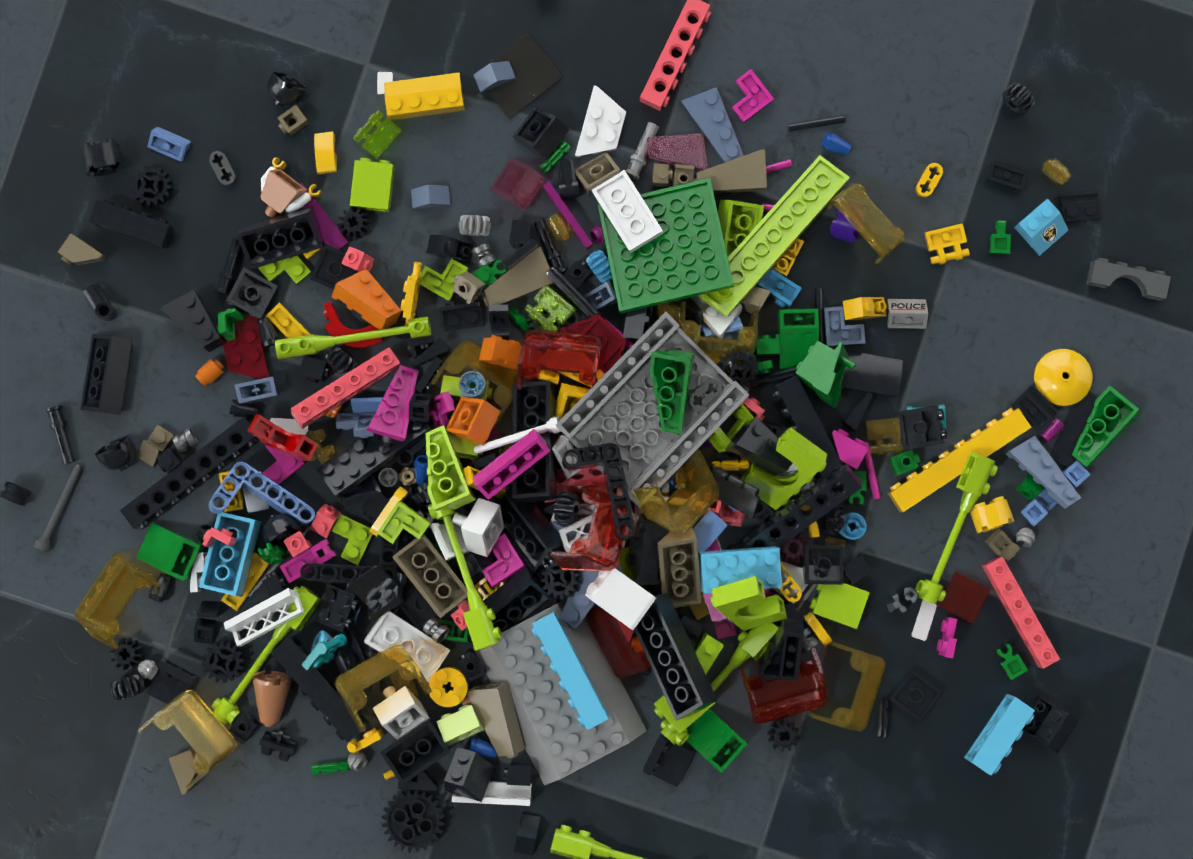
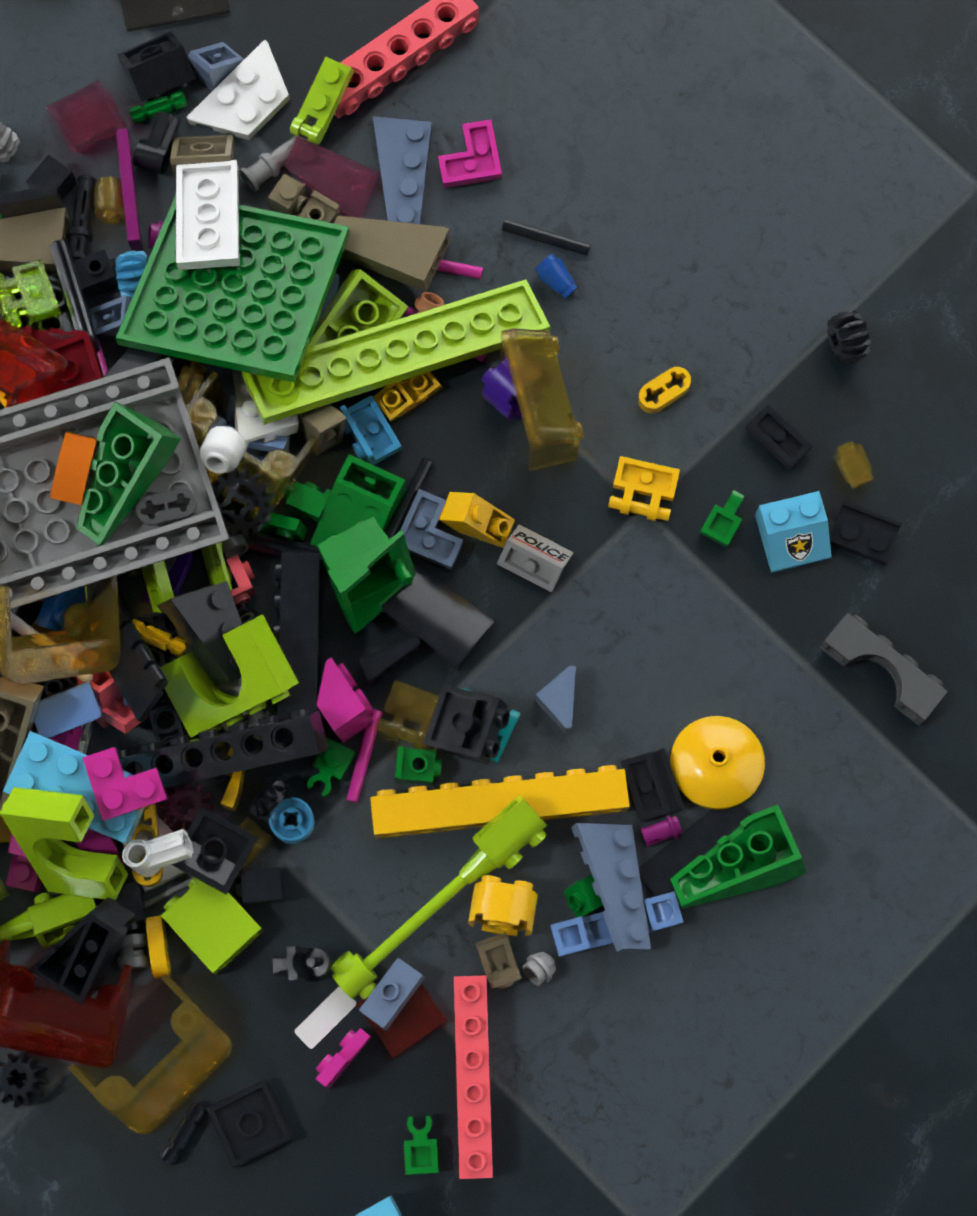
camera: 25 degrees right, 10 degrees down
none -> orange slope [50,431,98,505]
none -> dark pink plate [83,747,168,821]
none -> white piece [122,829,194,877]
none -> sand blue slope [188,42,244,91]
none -> white head [200,426,246,473]
none -> lime plate [290,56,354,145]
none -> sand blue plate [359,958,425,1031]
none -> nougat plate [415,292,444,313]
none -> sand blue slope [535,666,576,734]

